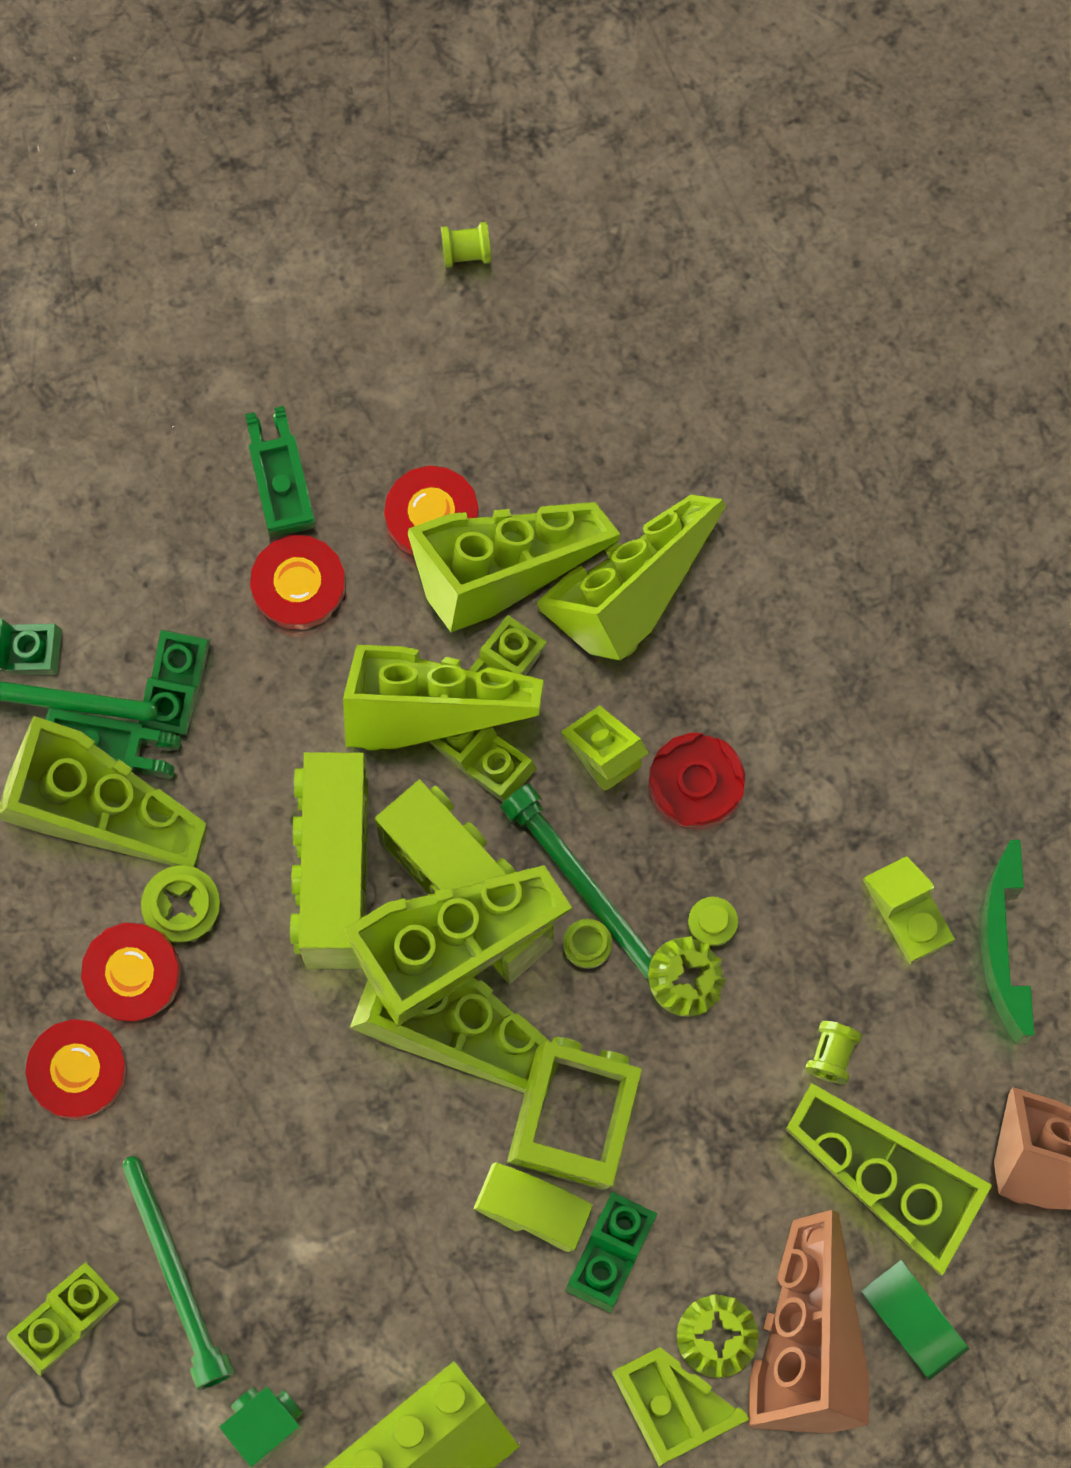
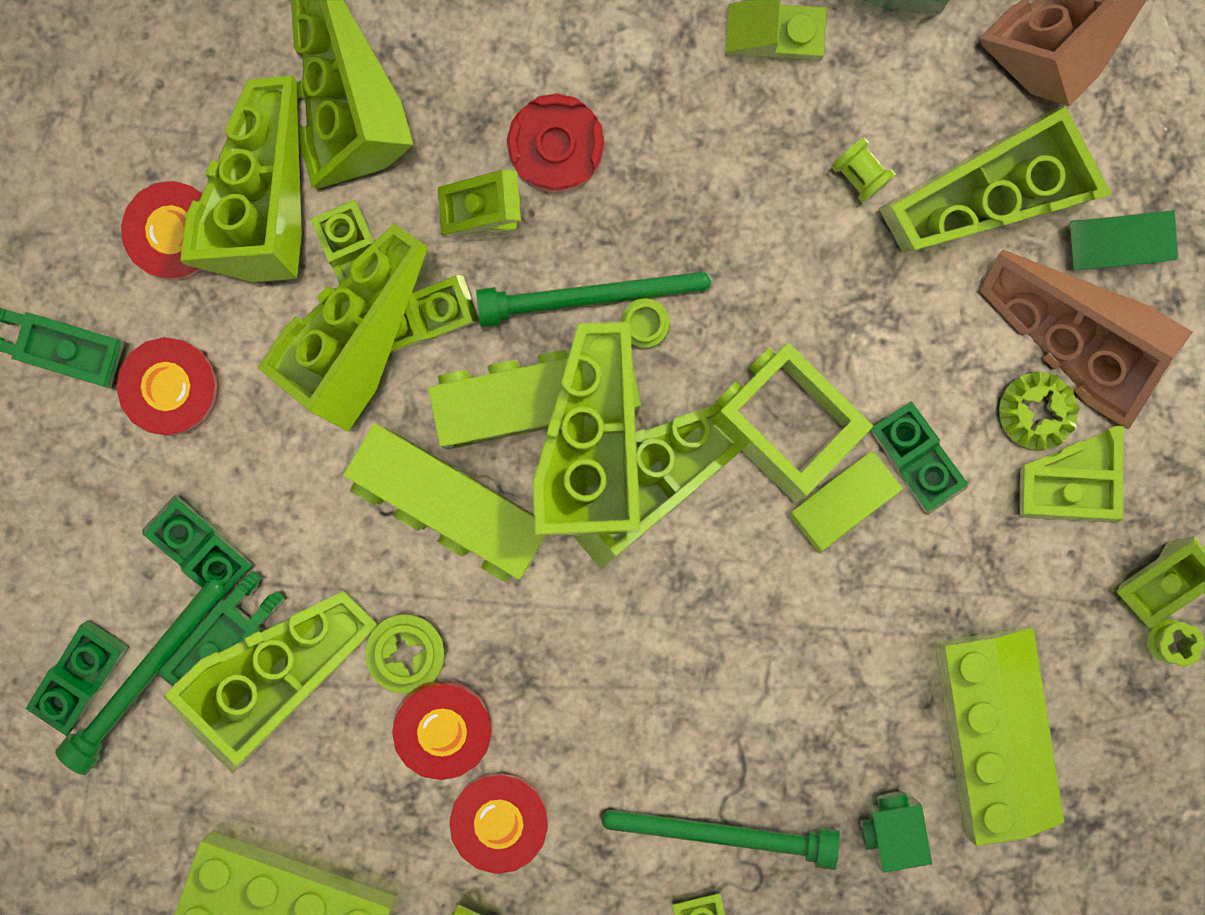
camera: 60 degrees left, 15 degrees up
lime gear [648,936,727,1017] -> none
lime plate [688,897,738,946] -> none

